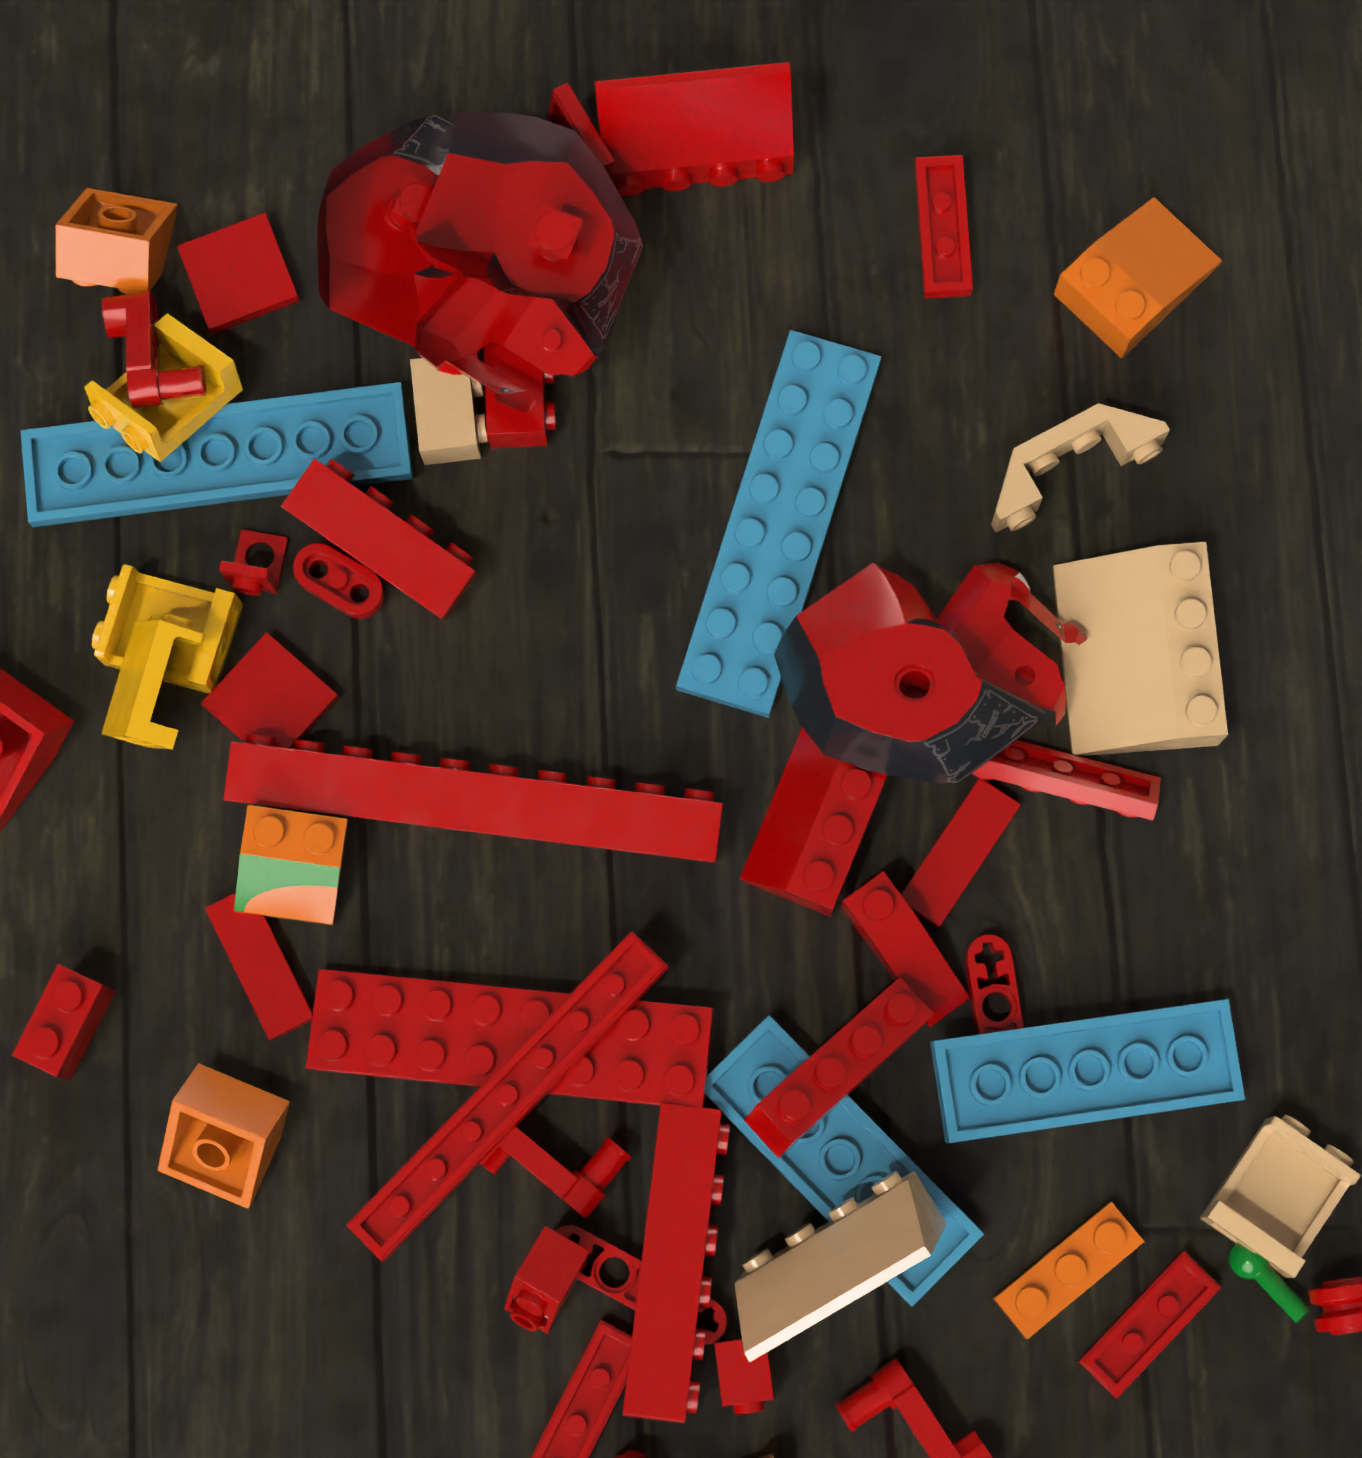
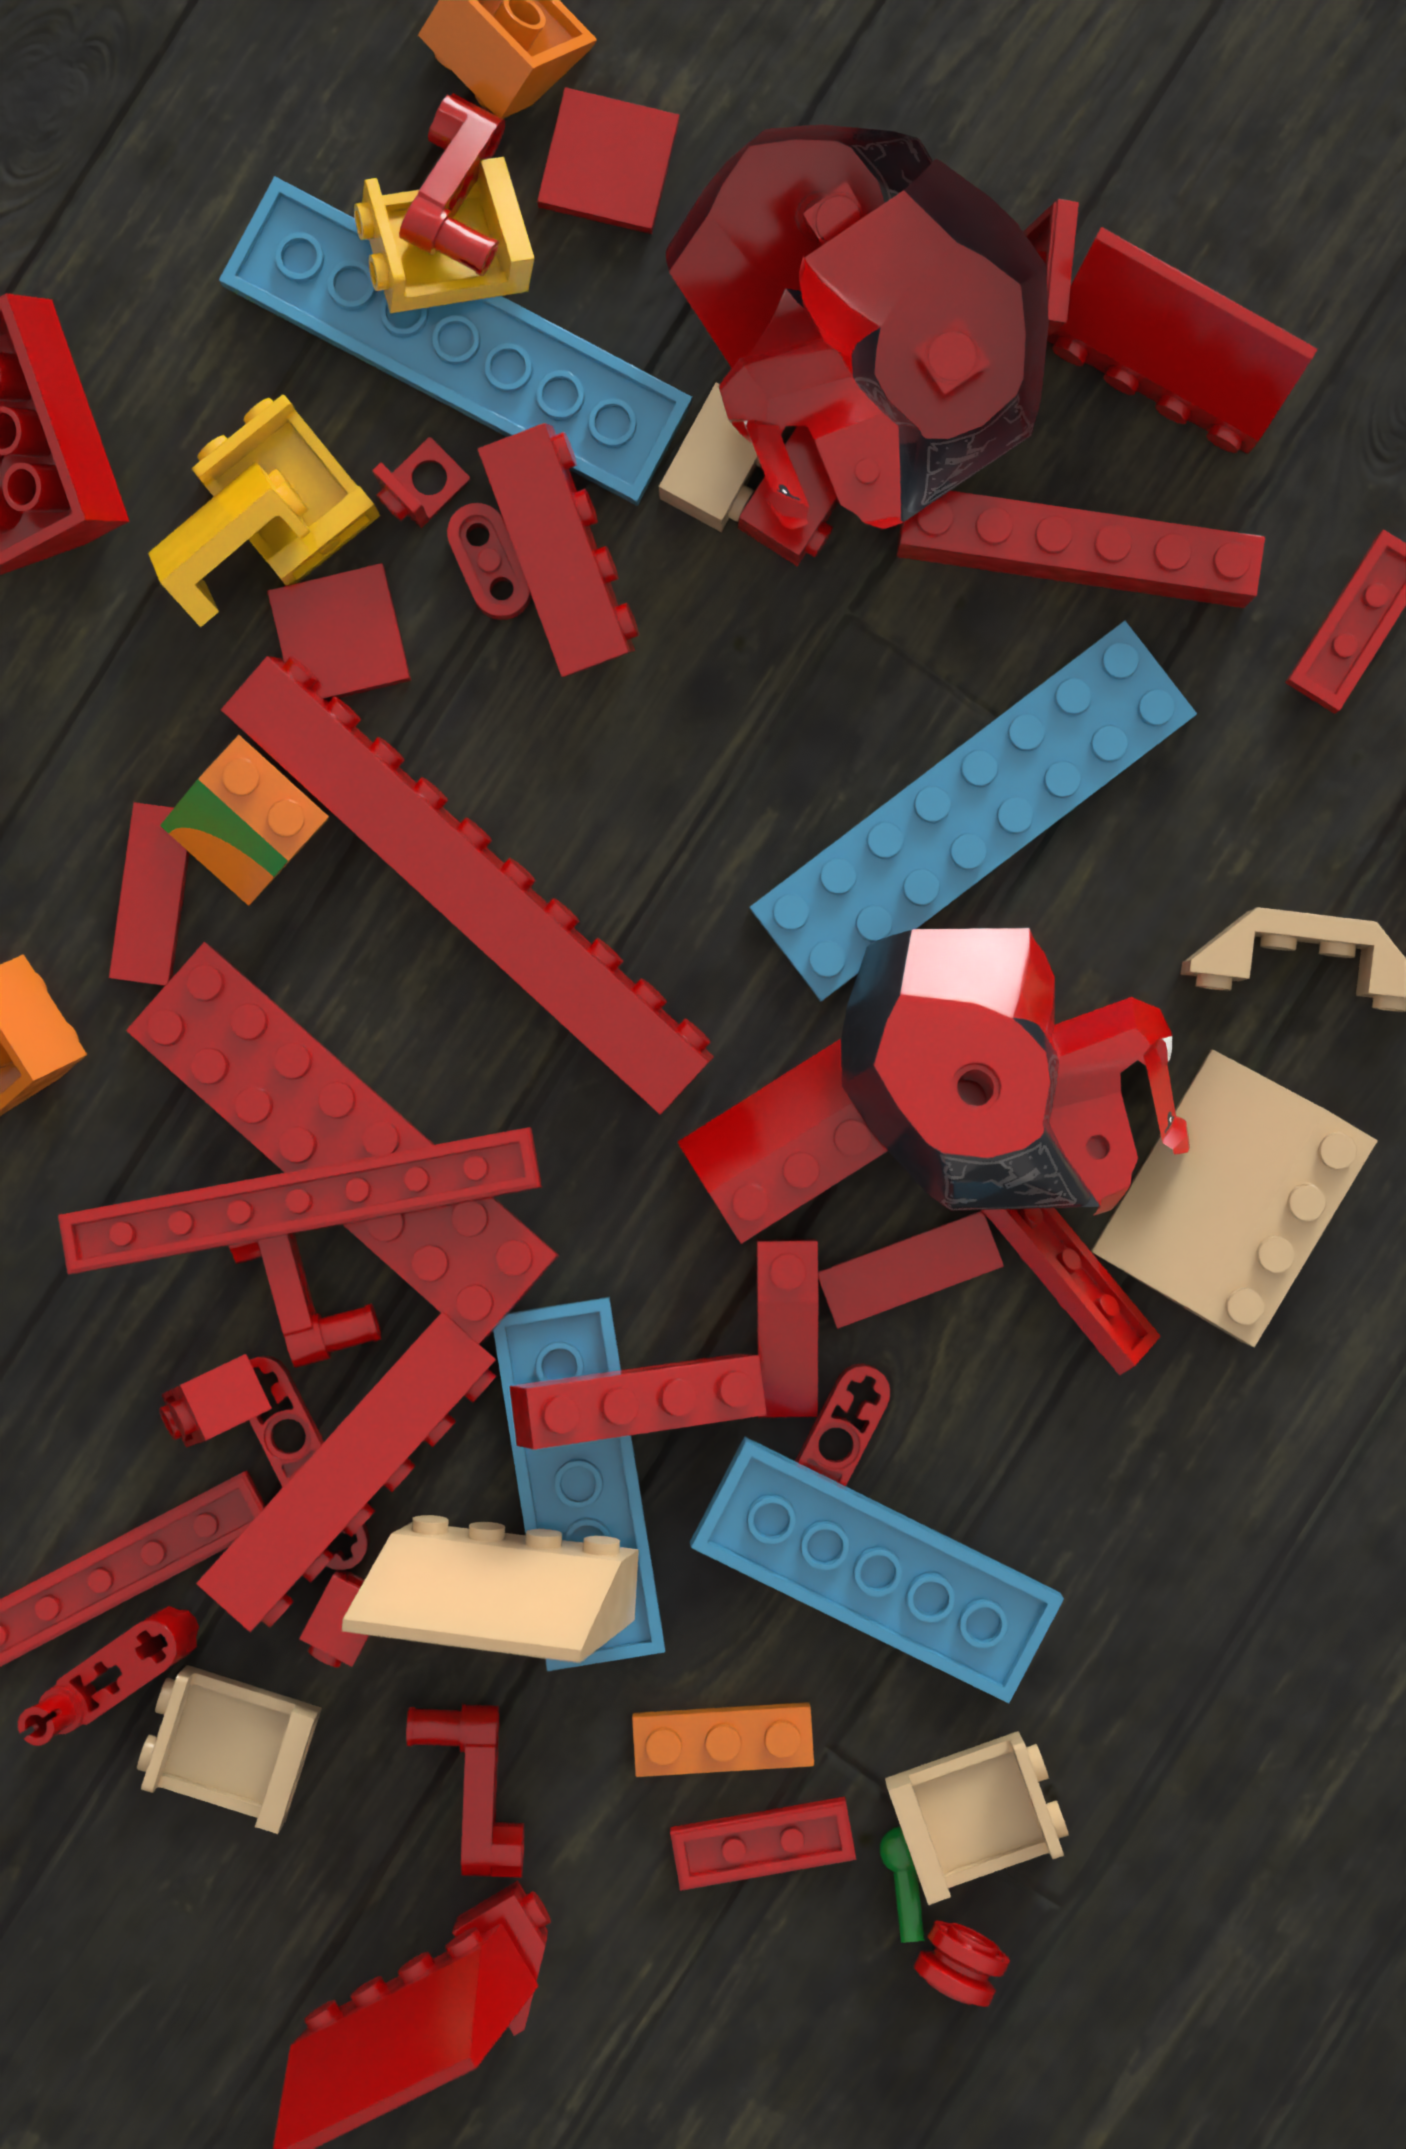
camera: 30 degrees right, 10 degrees up
none -> red brick [896,490,1265,608]

